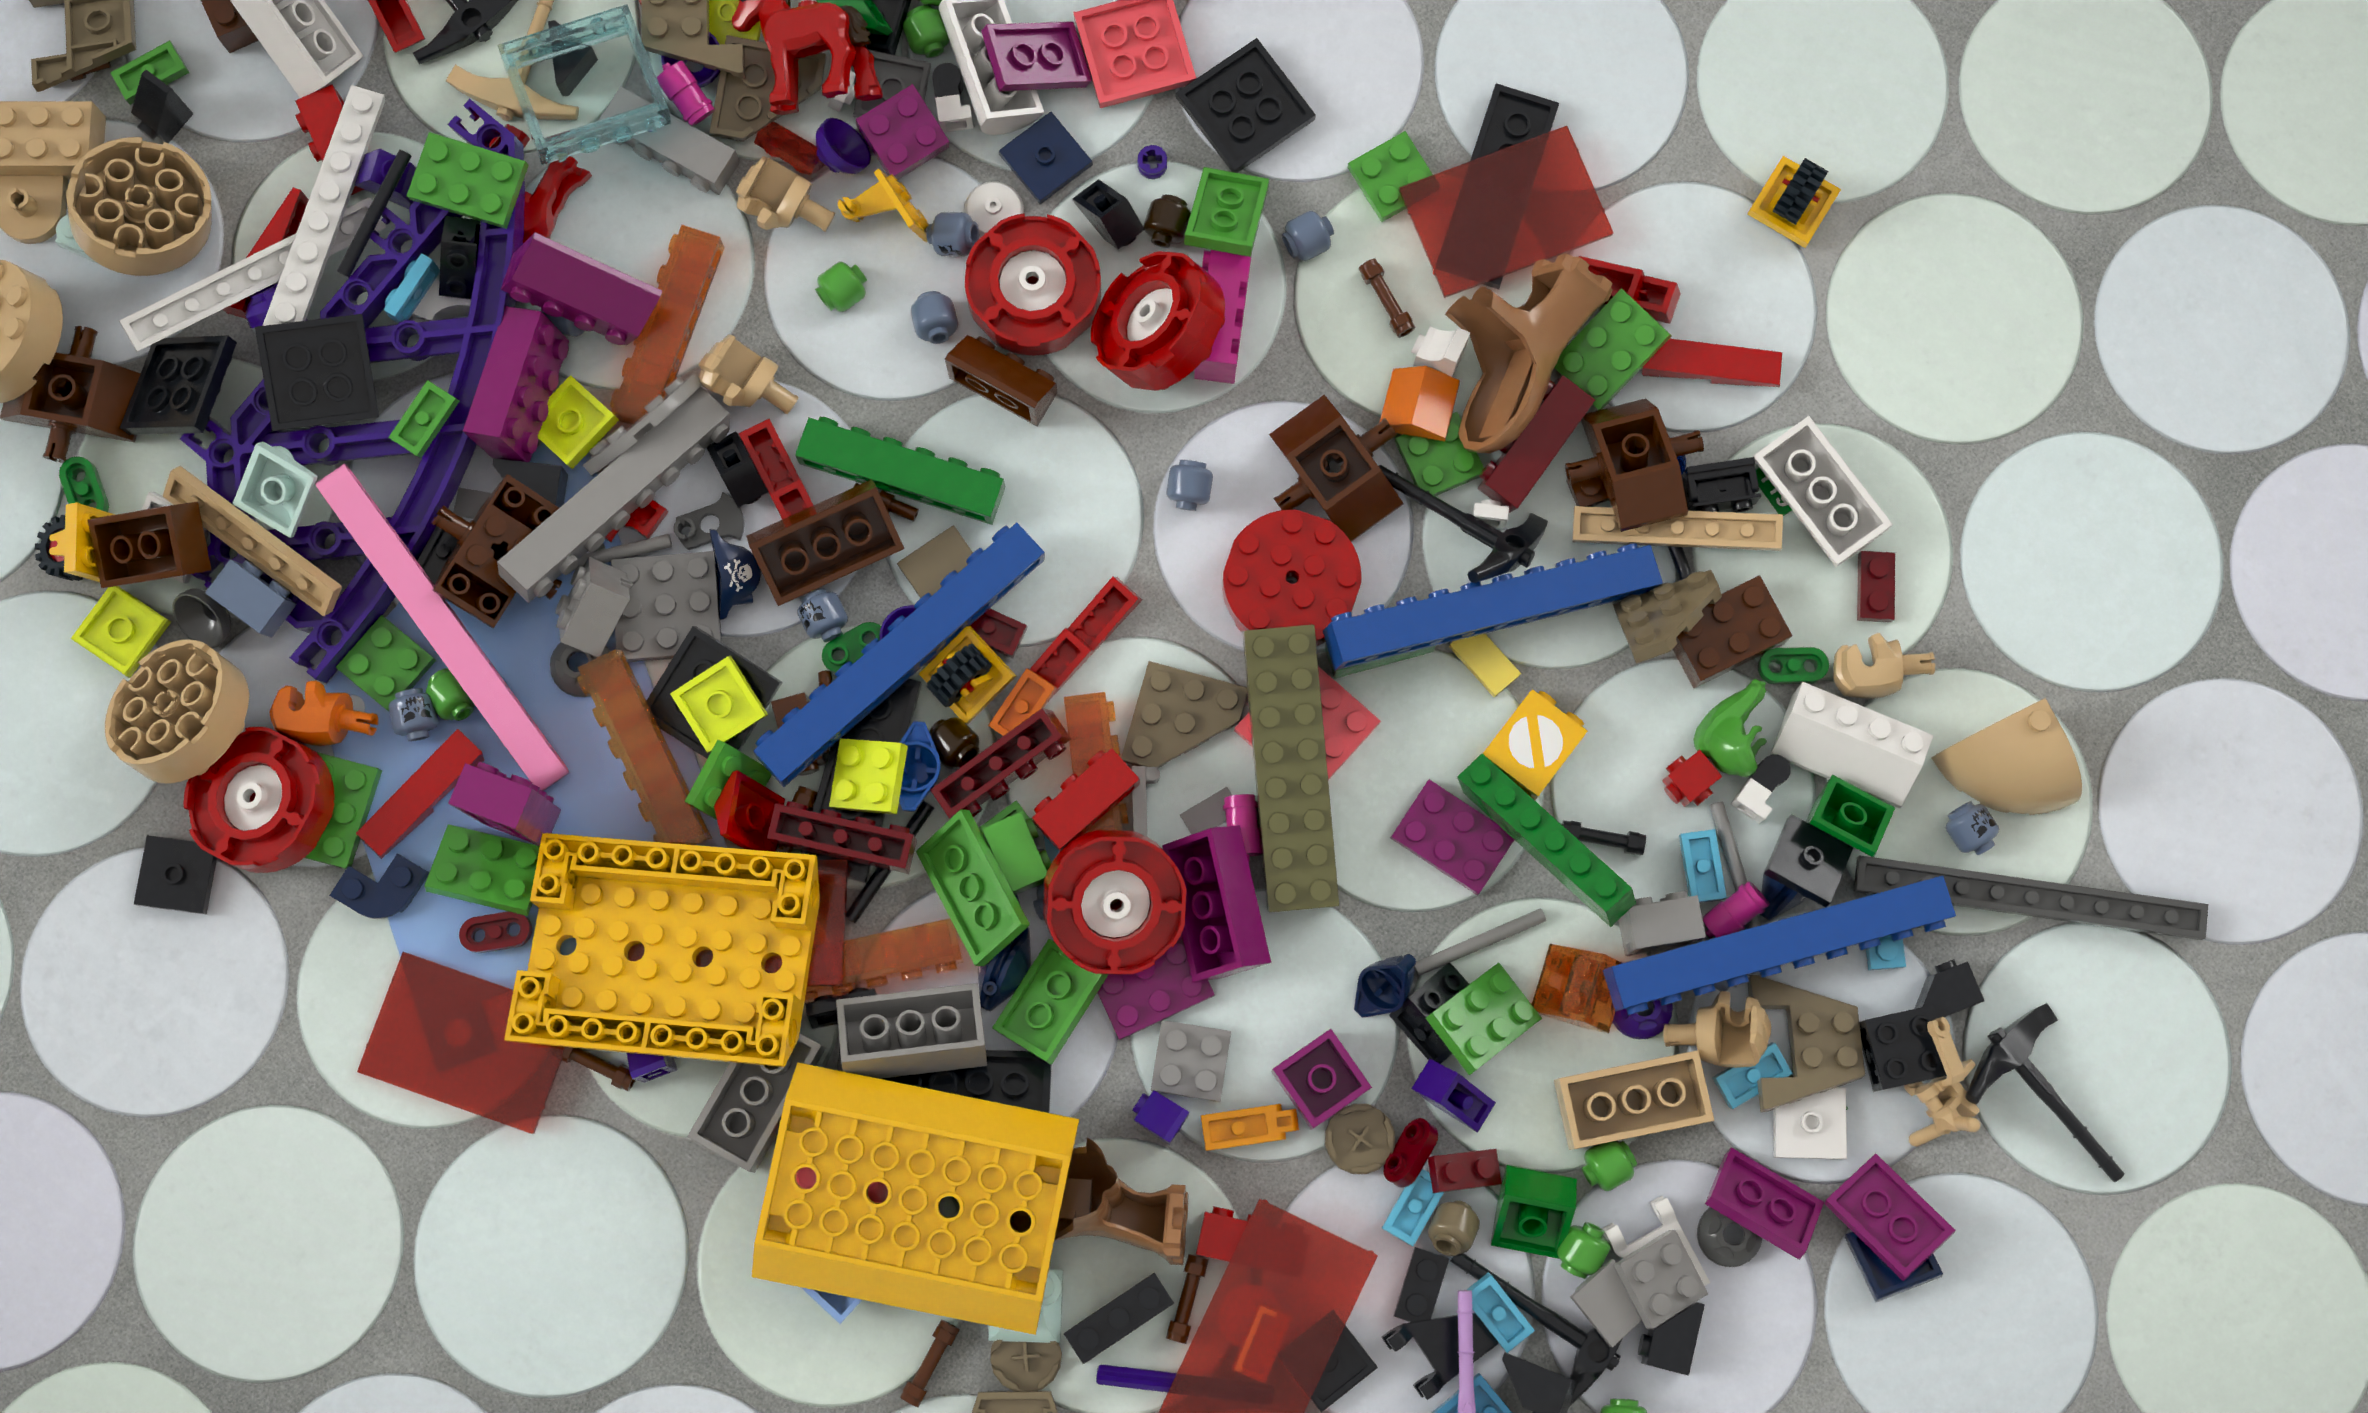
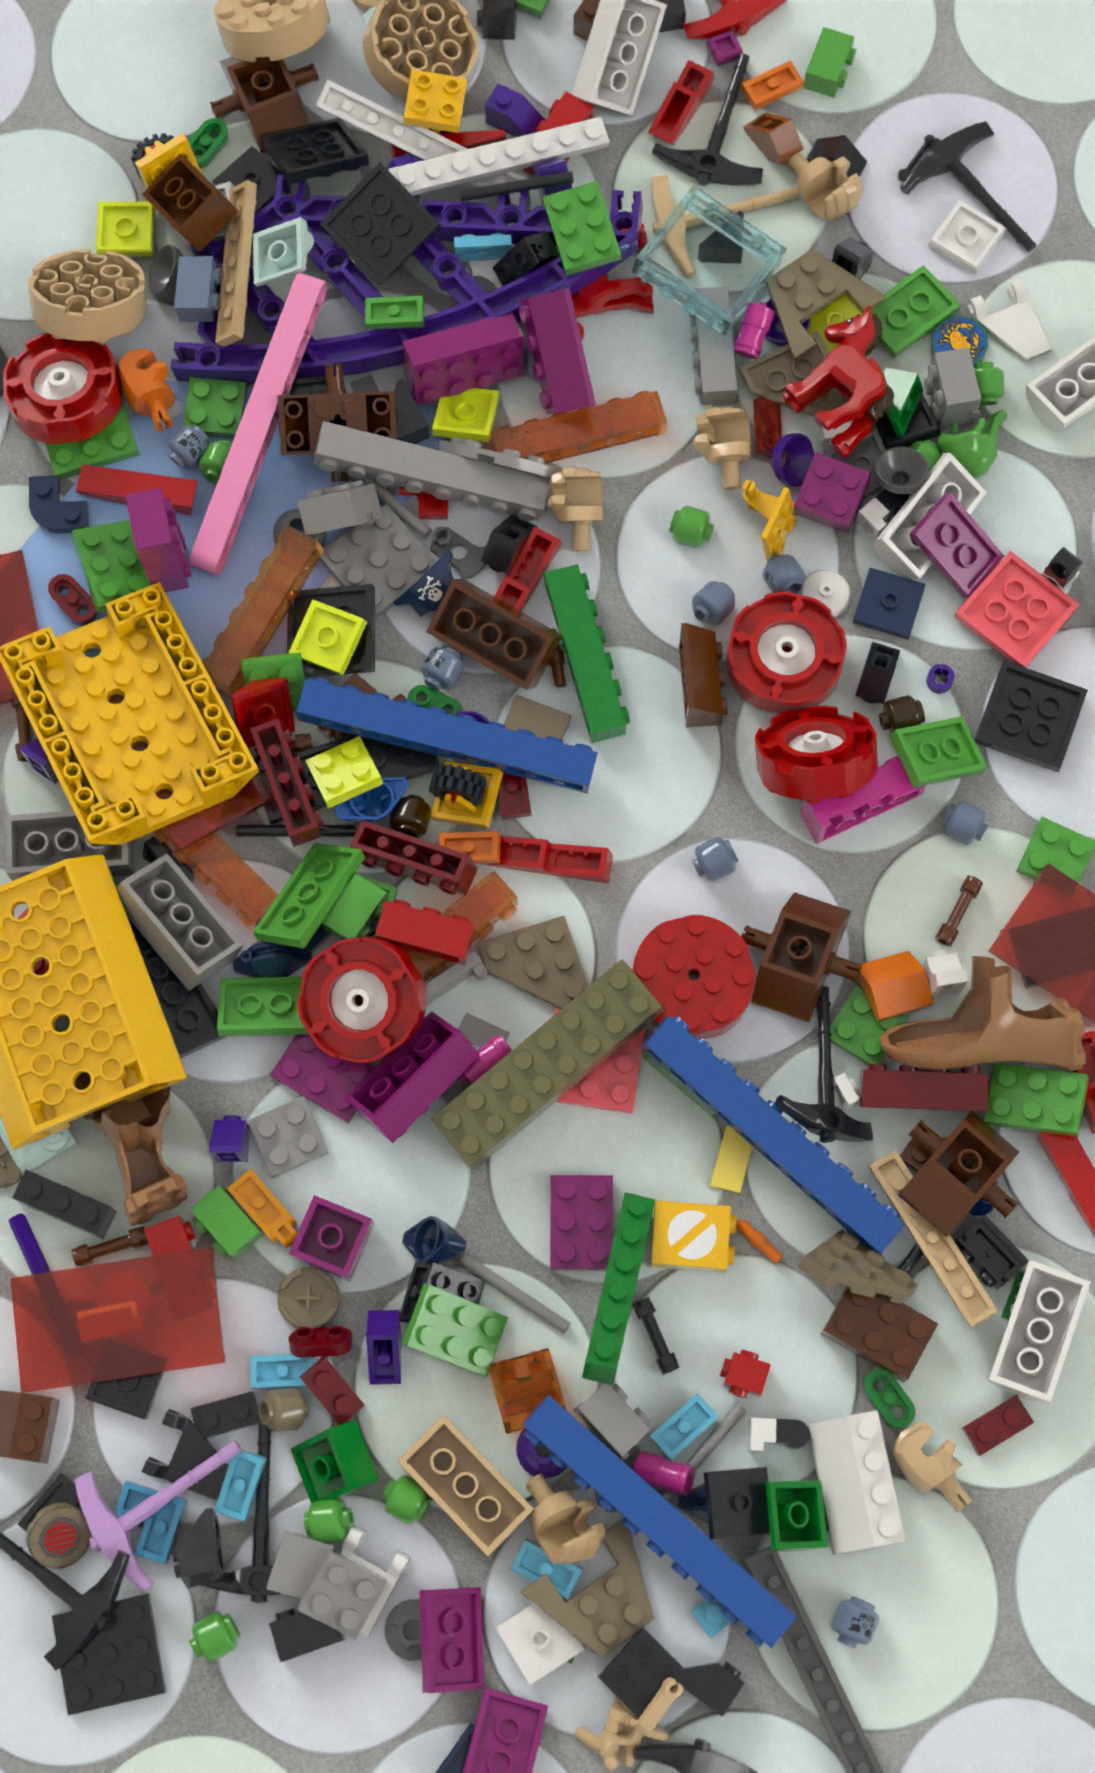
camera: 60 degrees right, 5 degrees down
bright green piece [1693,679,1767,777] -> none
tan brick [1932,698,2082,815] -> none
none -> bright green brick [191,1185,263,1260]
none -> black plate [212,146,292,215]
none -> yellow plate [403,69,467,134]
none -> dark purple slope [485,83,546,137]
none -> orange piece [736,1220,784,1265]
none -> dark grey piece [875,447,929,494]

